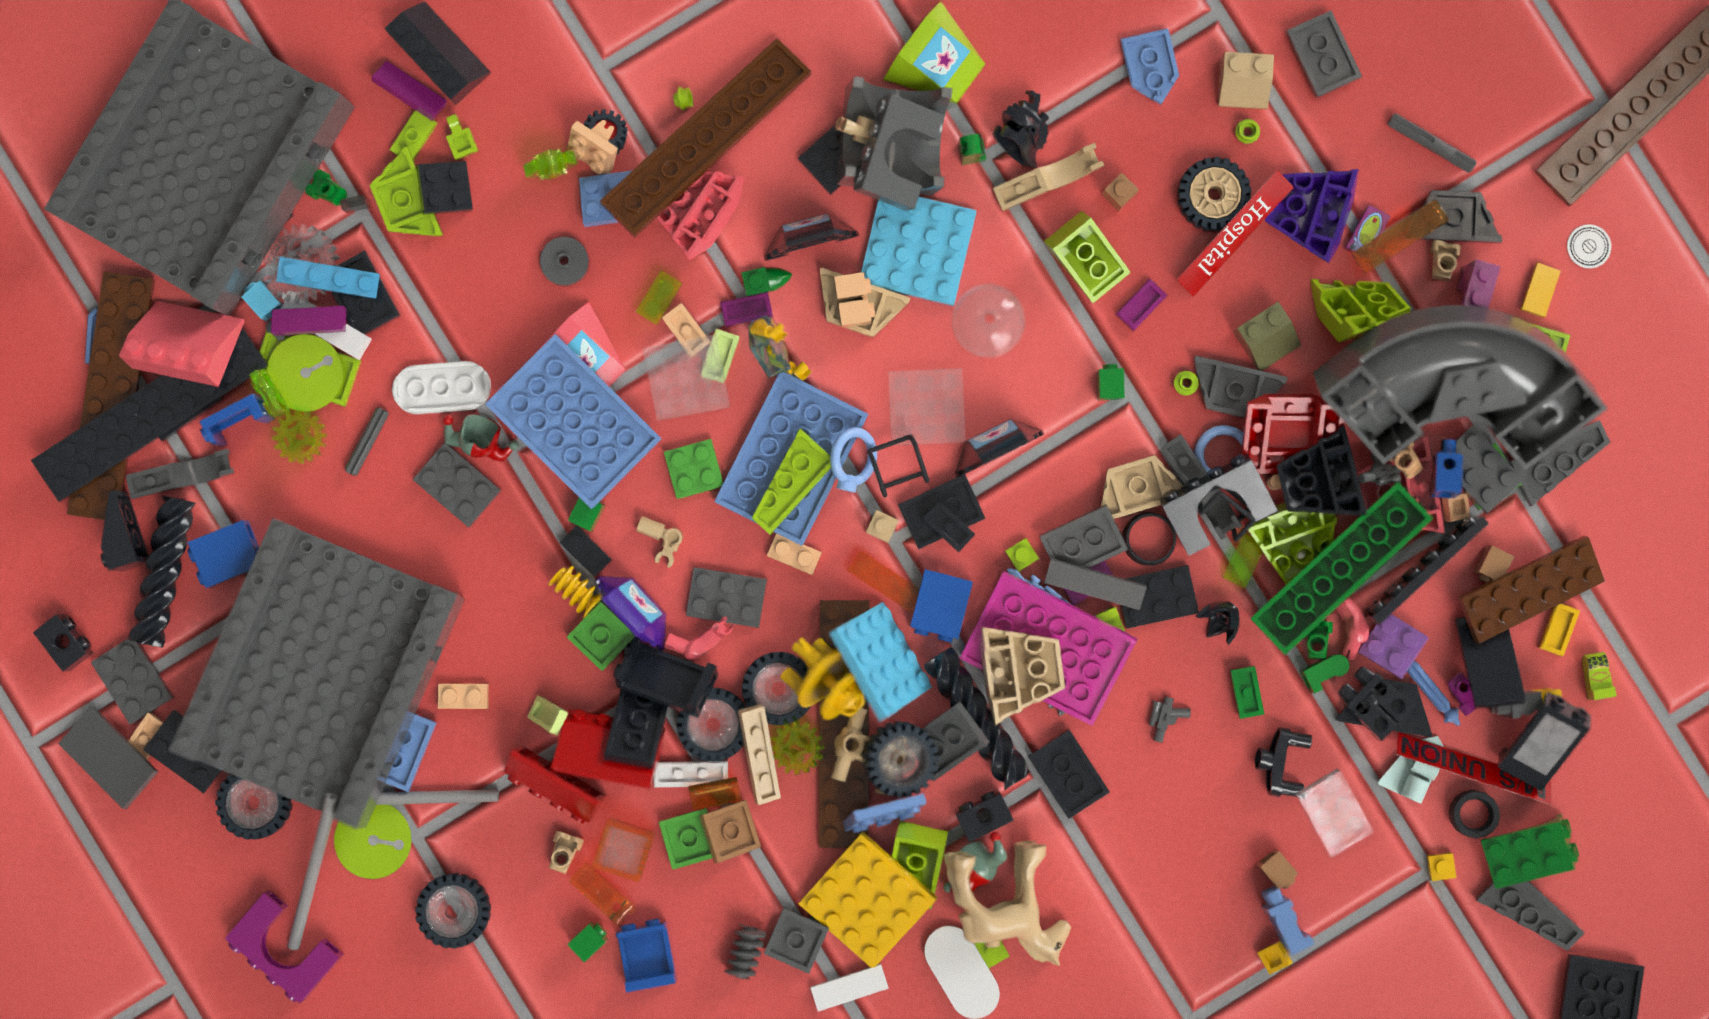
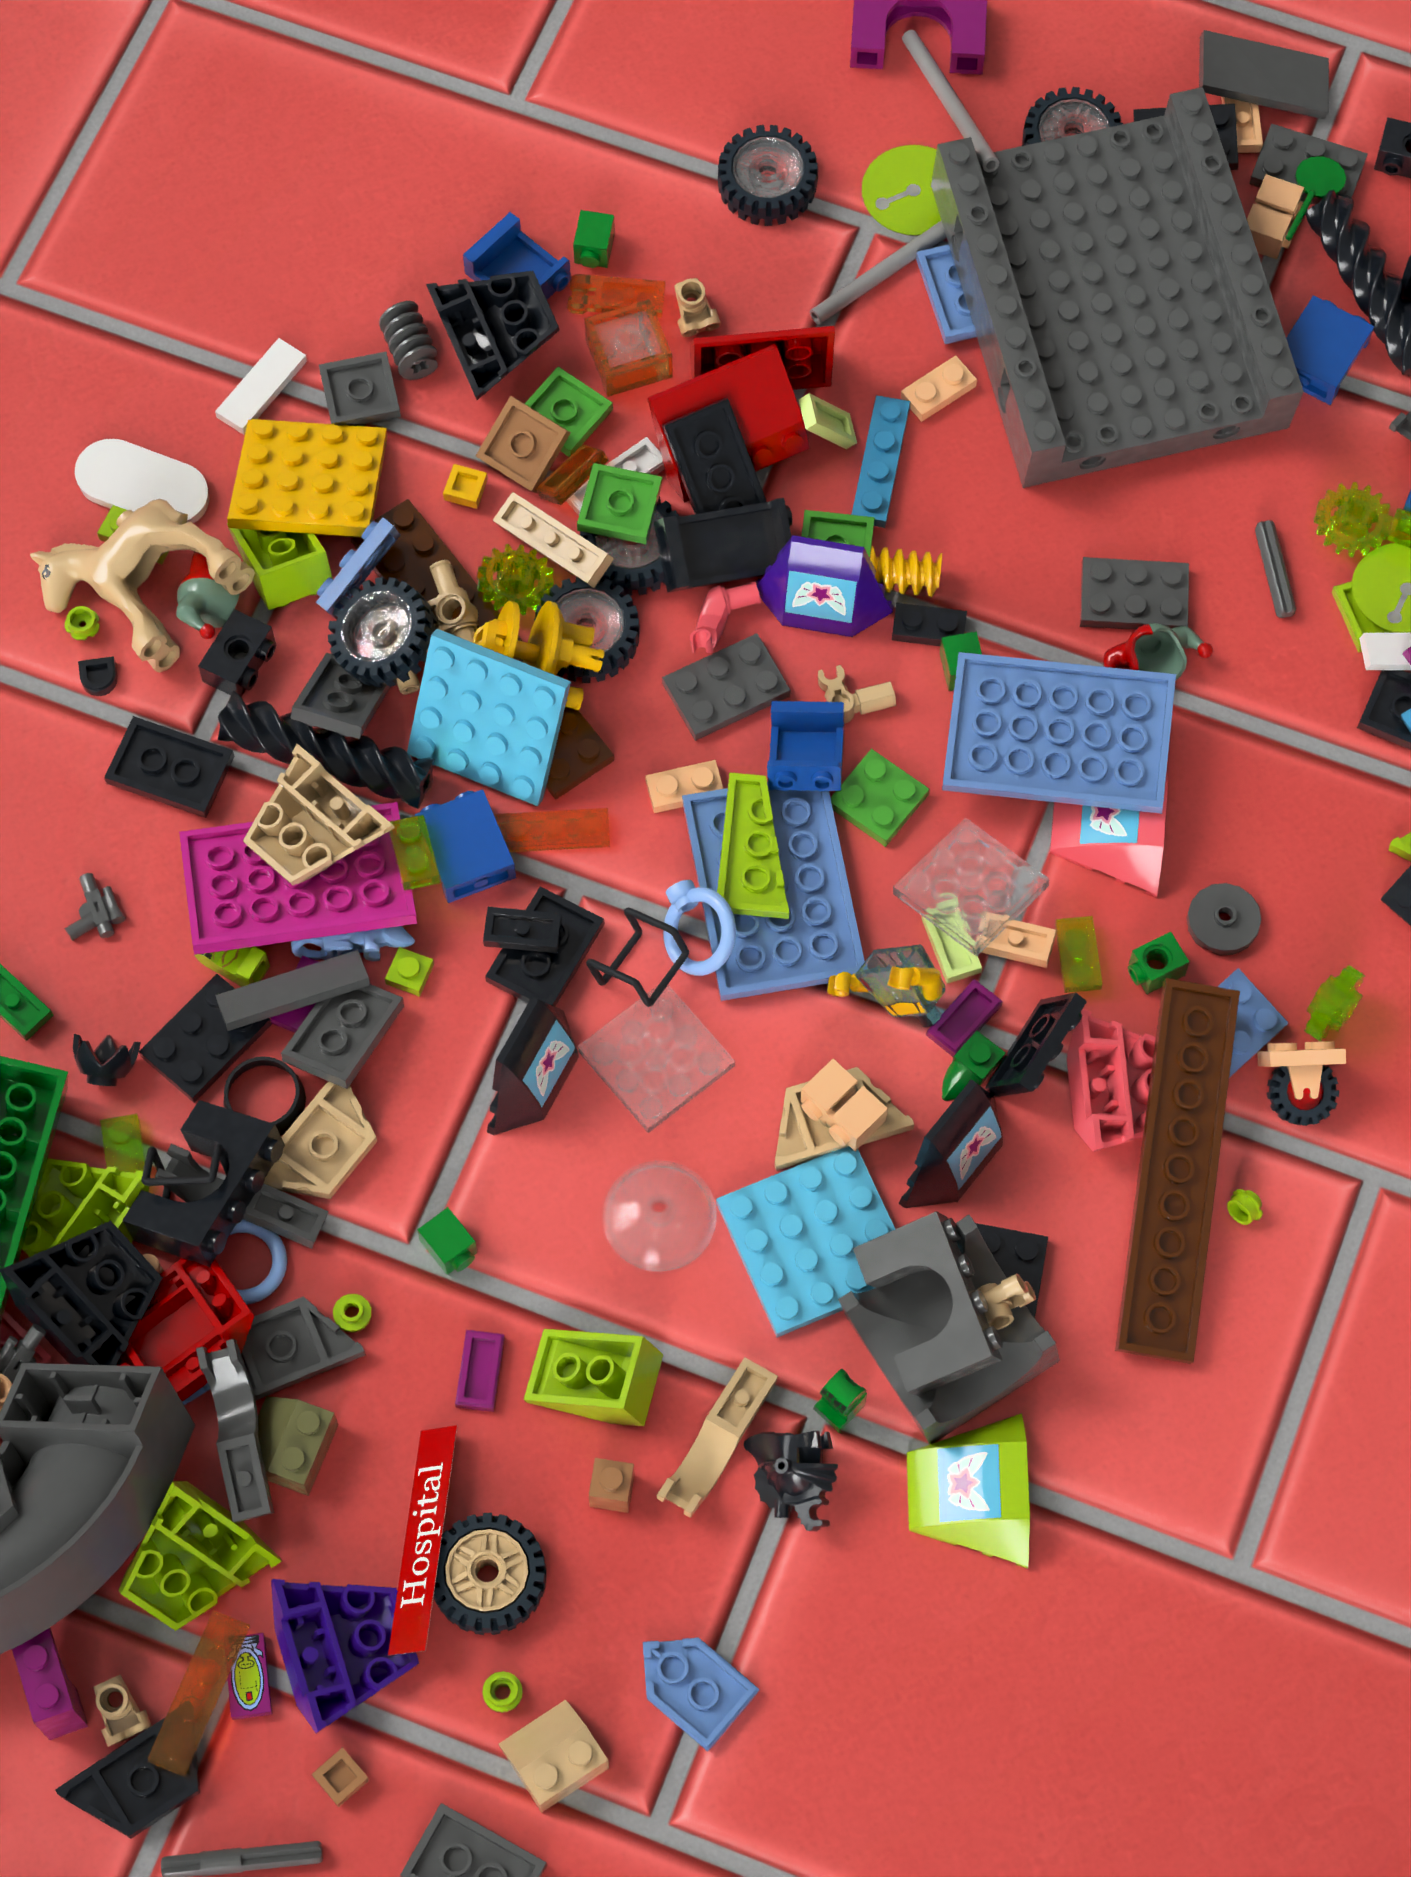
camera: 140 degrees right, 20 degrees down
white tile [392,361,491,414] -> none
tan brick [866,510,899,543] -> none
none -> lime plate [64,606,100,640]
none -> black tile [78,656,117,696]
none -> dark grey piece [196,1339,275,1522]
none -> medium nougat plate [312,1747,369,1807]
none -> clear neon green plate [389,815,440,890]
none -> black wedge [426,271,560,400]
none -> yellow plate [443,464,488,509]
none -> bright green plate [577,463,662,544]
none -> blue panel [767,701,845,791]
none -> dark azure plate [851,395,910,528]
none -> black plate [985,992,1087,1097]
none -> green brick [1128,932,1190,994]
none -> light nougat piece [1247,174,1304,259]
none -> green piece [1286,156,1346,241]

